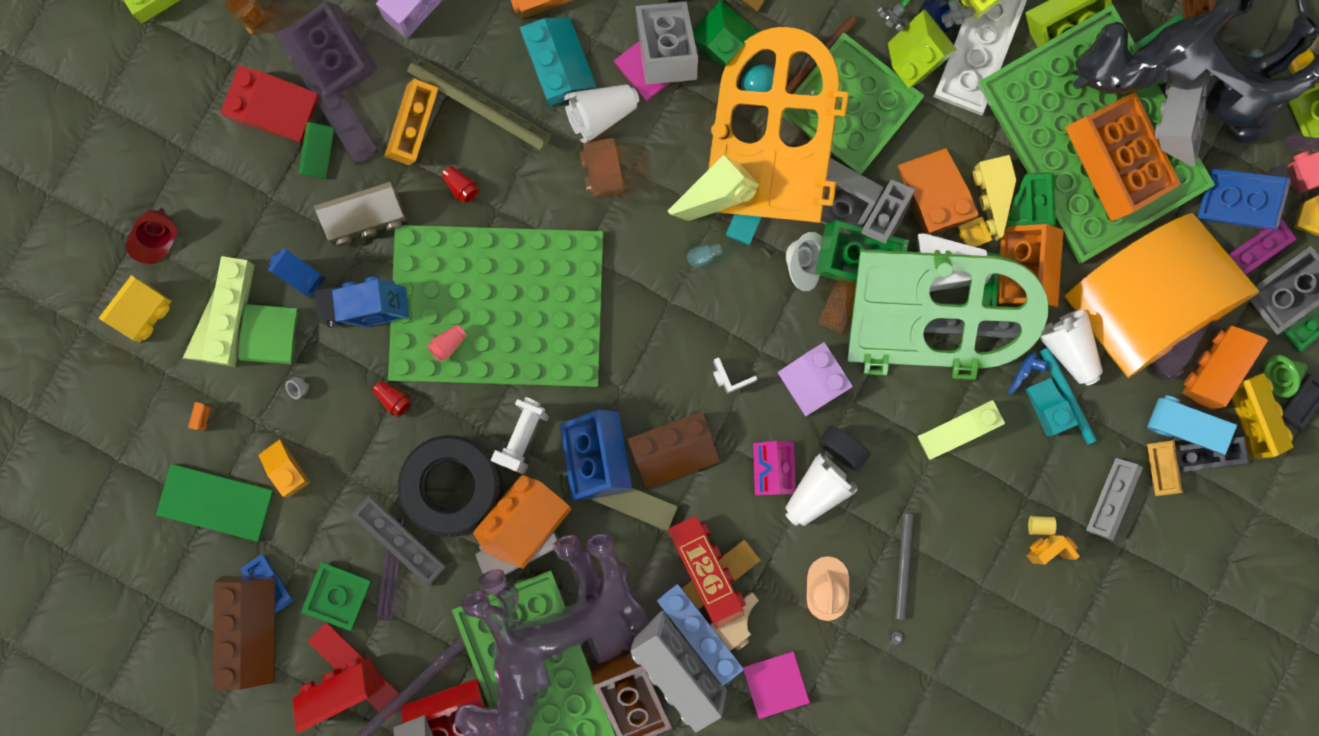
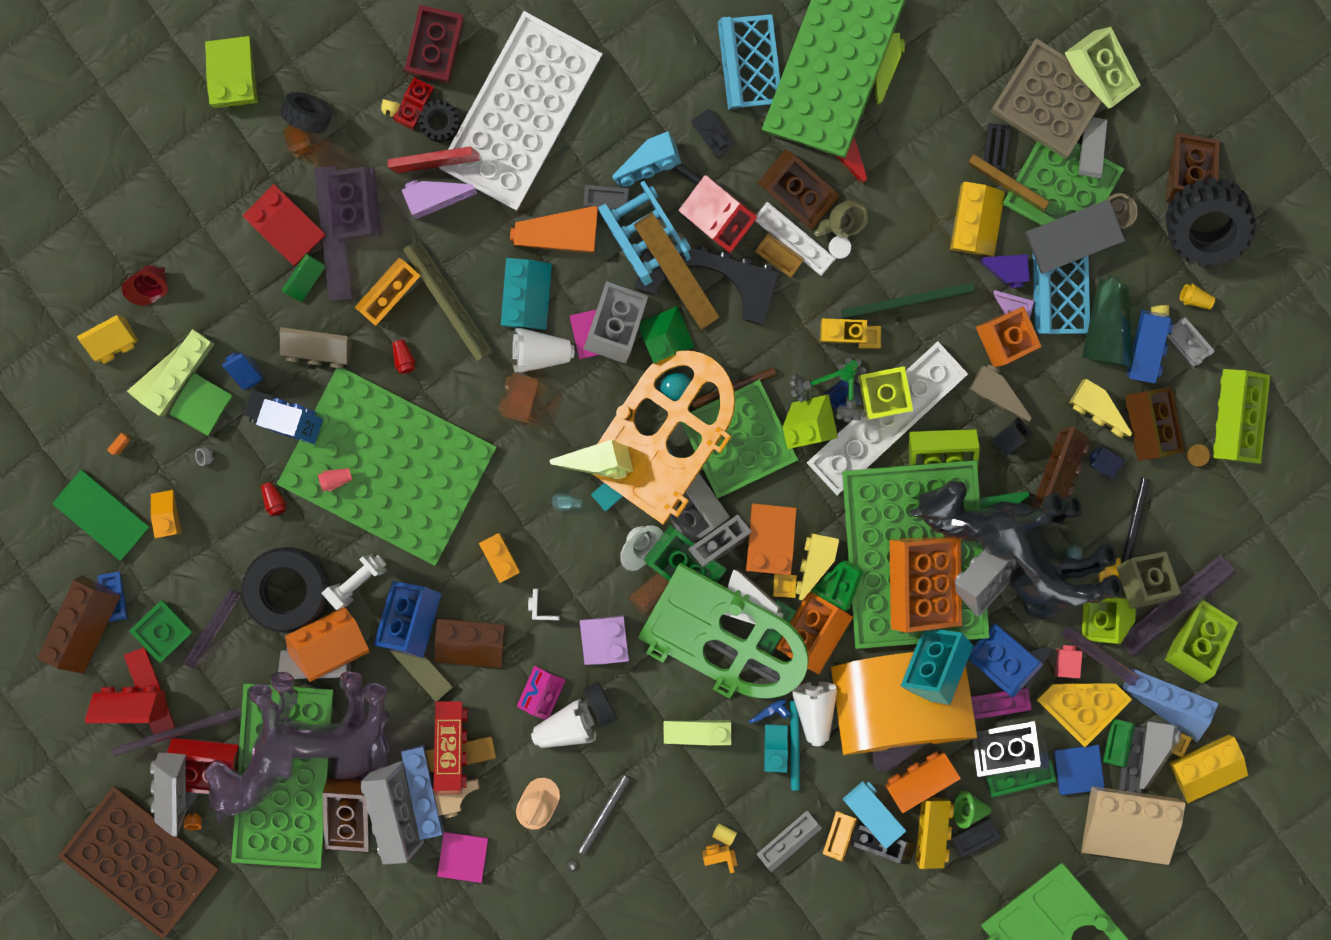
camera: 30 degrees right, 5 degrees up
dark grey tile [349,495,446,586] -> none
none -> light orange brick [479,533,521,583]
none -> teal slope [901,629,973,705]

